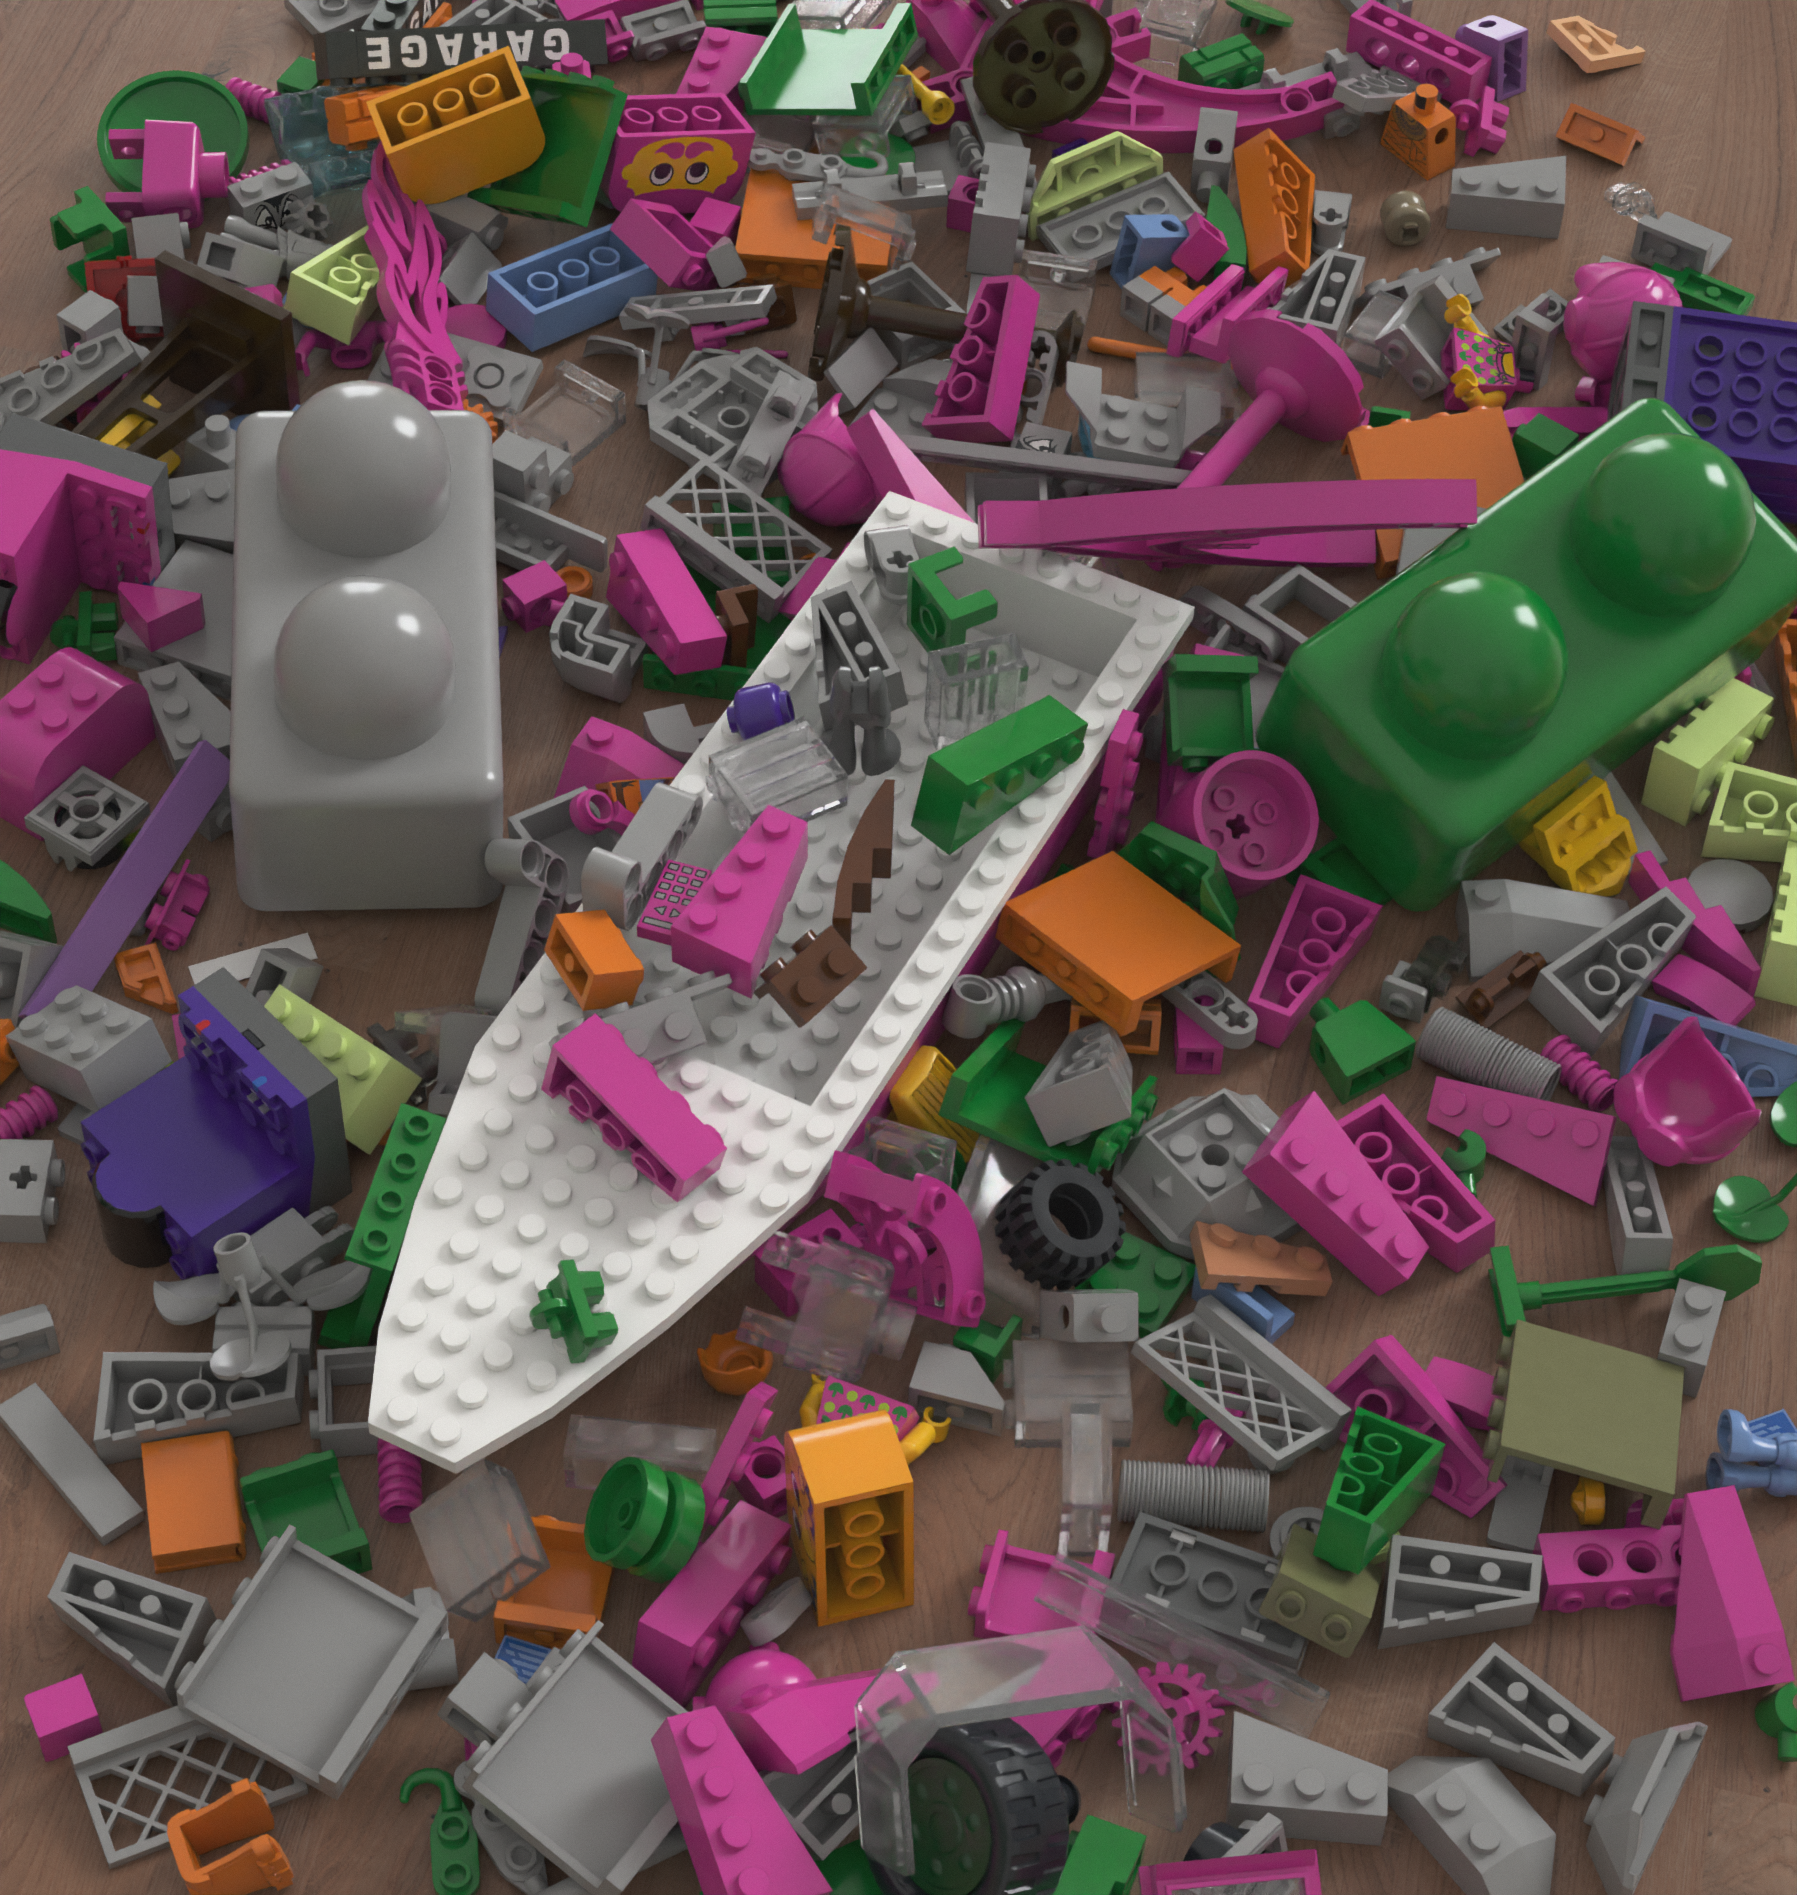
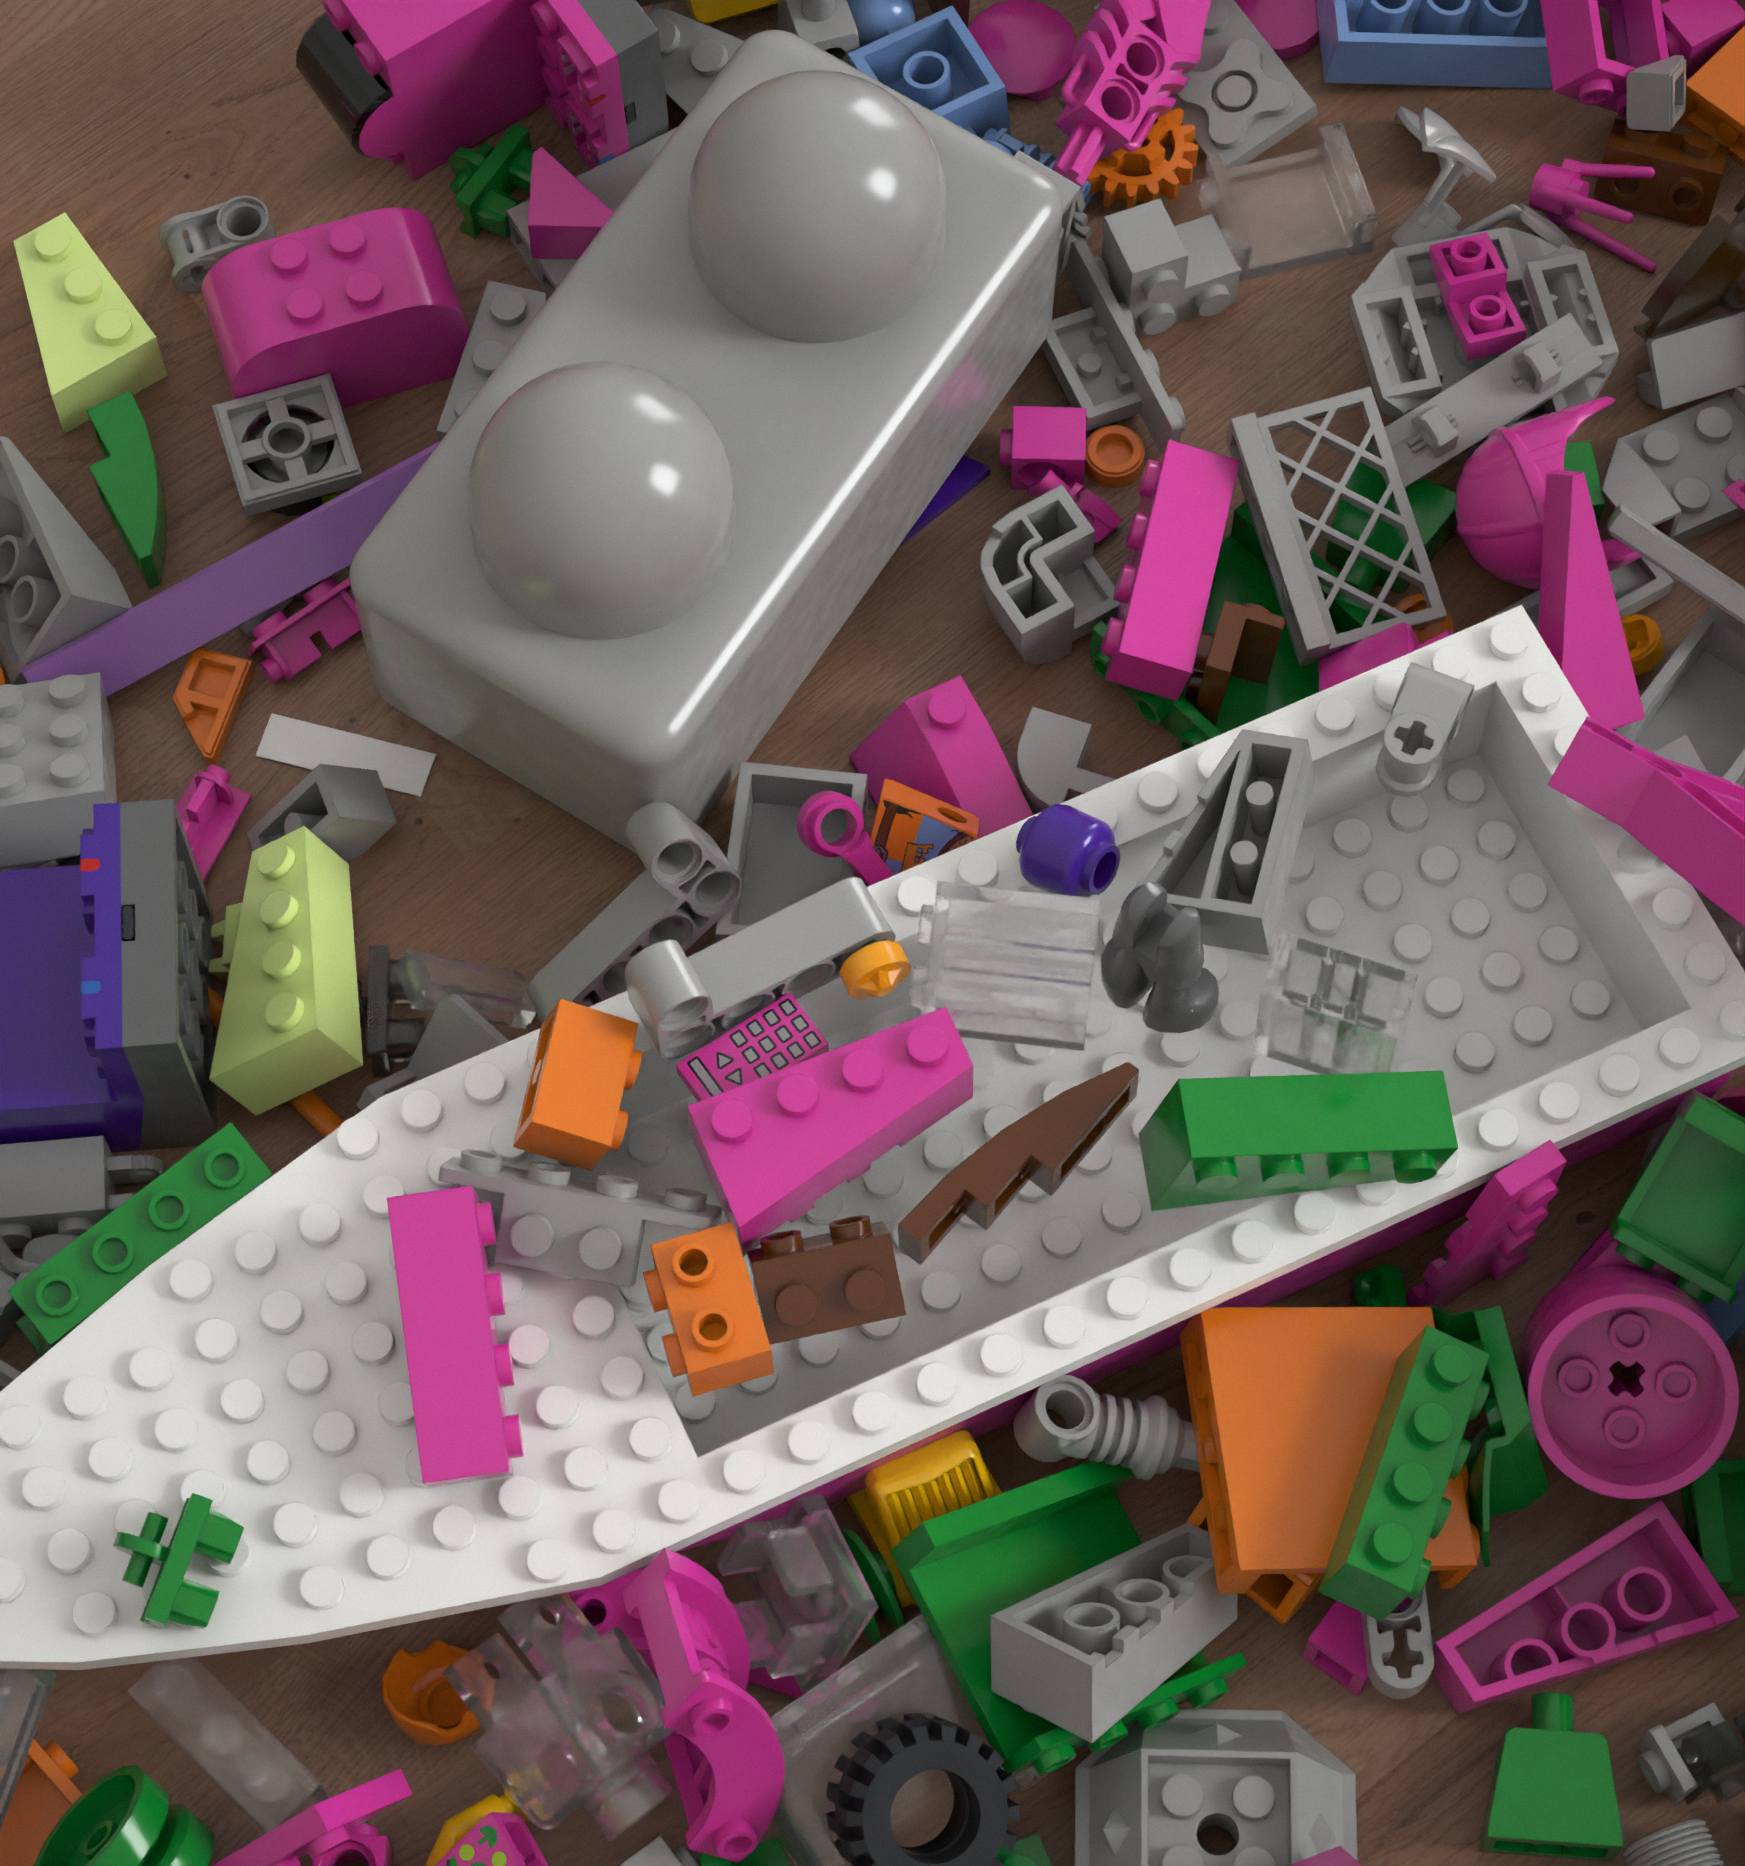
camera: 40 degrees right, 15 degrees up
light grey hinge [619,284,777,342] -> none
green panel [906,546,998,681] -> none
none -> orange brick [643,1222,774,1397]
none -> light orange tile [839,940,911,999]
none -> green brick [1318,1325,1490,1621]
none -> dark pink slope [1429,232,1527,361]

